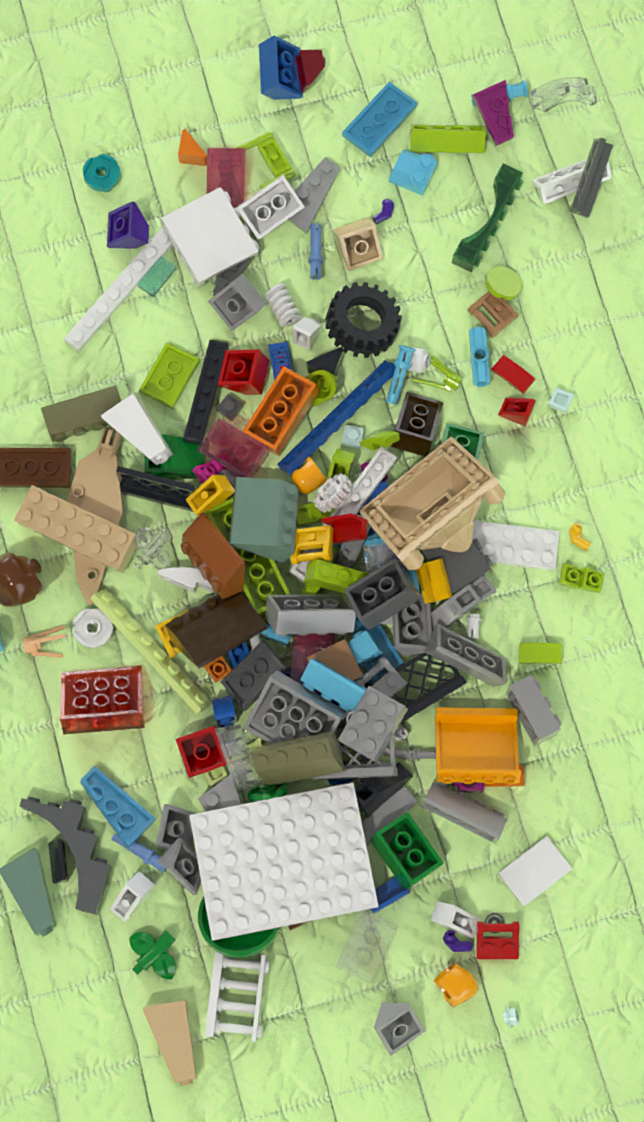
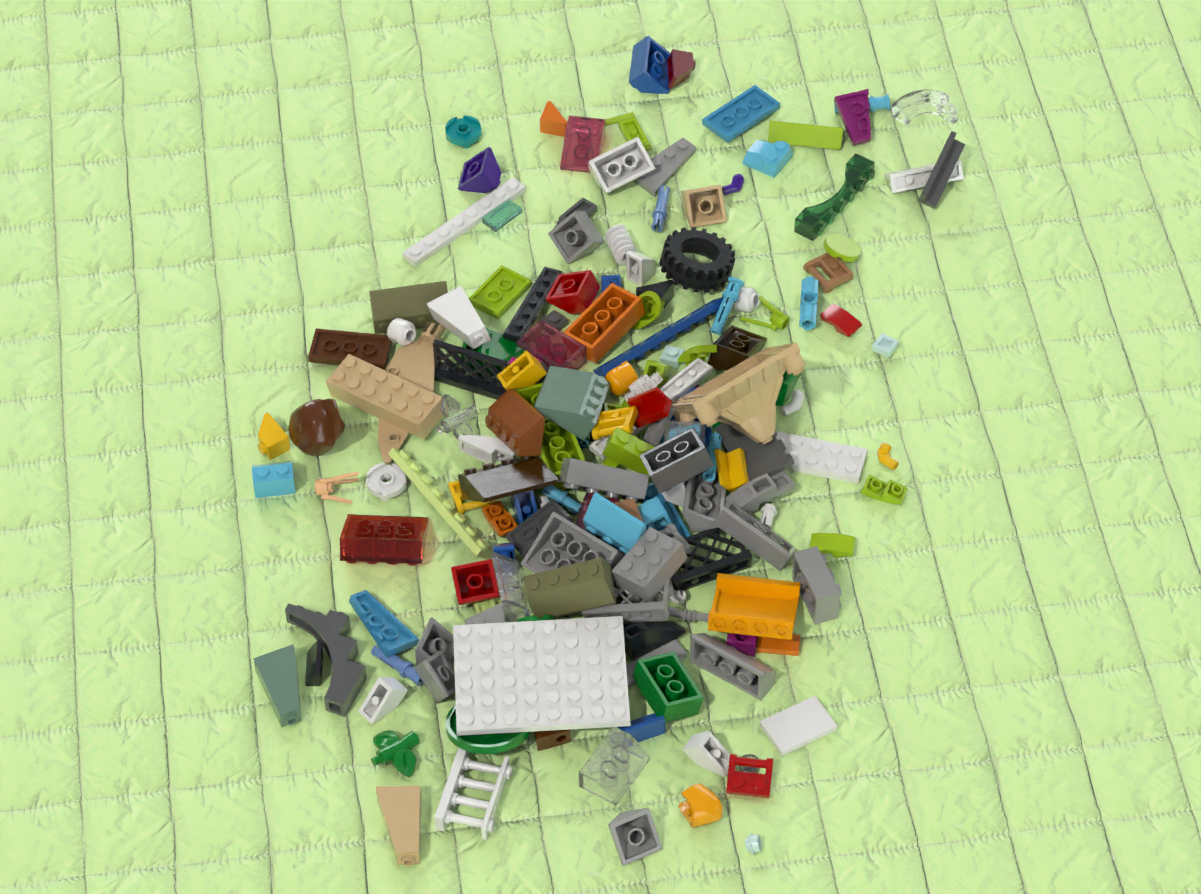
camera: 10 degrees right, 25 degrees down
white panel [161,187,259,288] -> none
dark purple arm [443,930,472,952] -> none
red slope [498,398,536,427] -> none
none -> white head [387,318,416,346]

